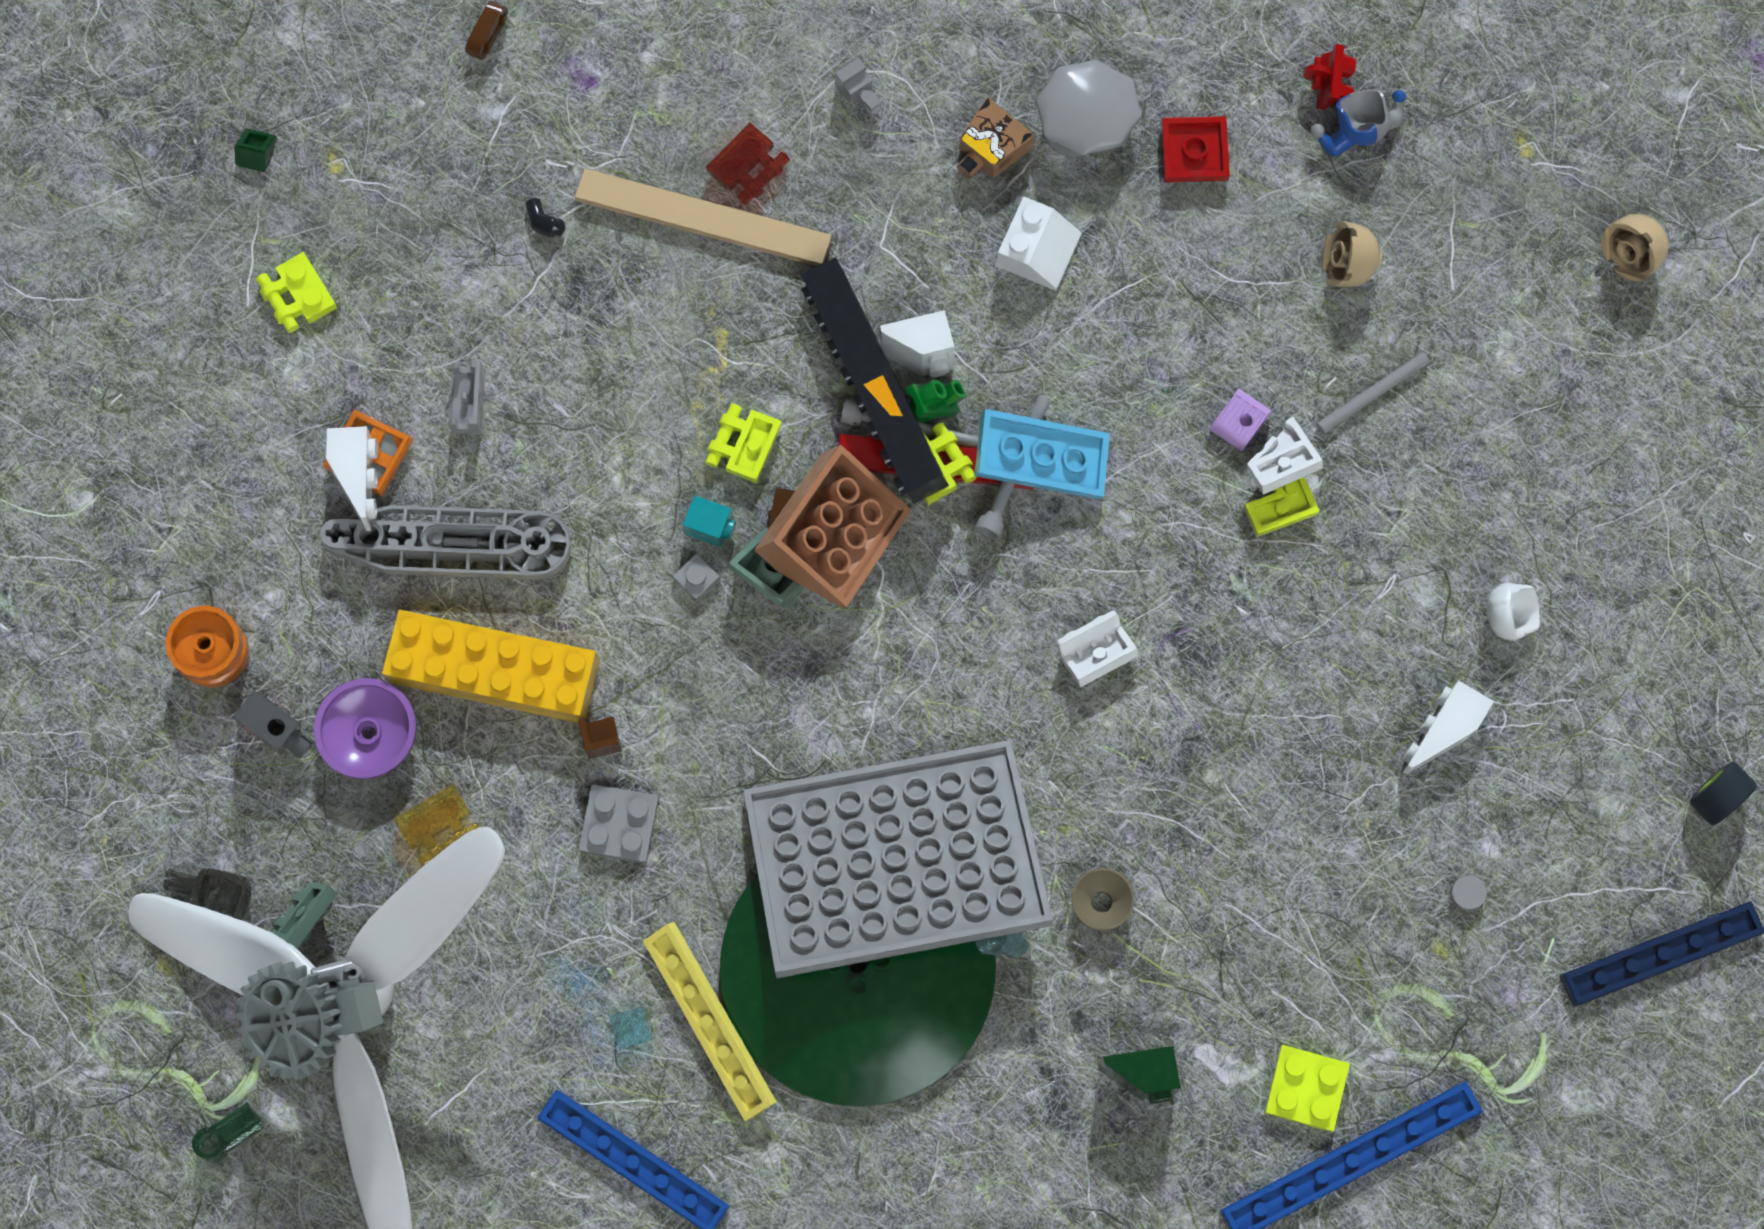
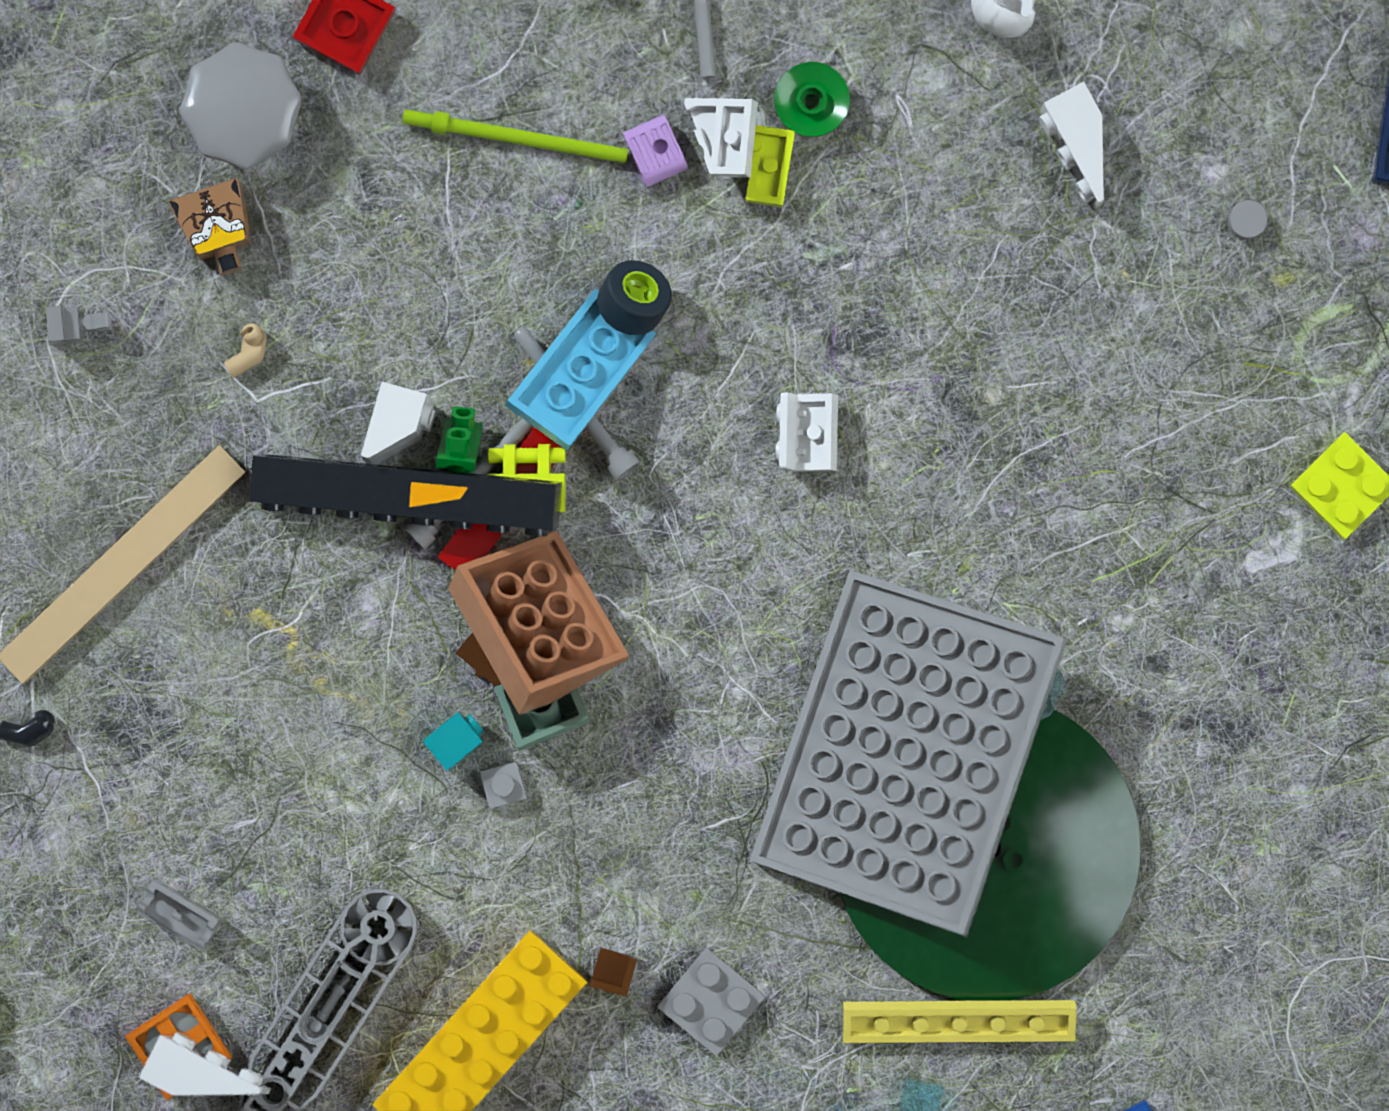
camera: 65 degrees left, 10 degrees up
neon yellow plate [705,403,782,483] -> none
clear red plate [706,122,790,205] -> none
white slope [997,196,1082,291] -> none
dark tan piece [1072,868,1134,931] -> none
dark green slope [1099,1046,1181,1104] -> none
none -> tan arm [224,323,267,378]
none -> lime bar [402,109,629,164]
none -> black wheel [597,260,672,335]
none -> green dish [774,62,850,137]

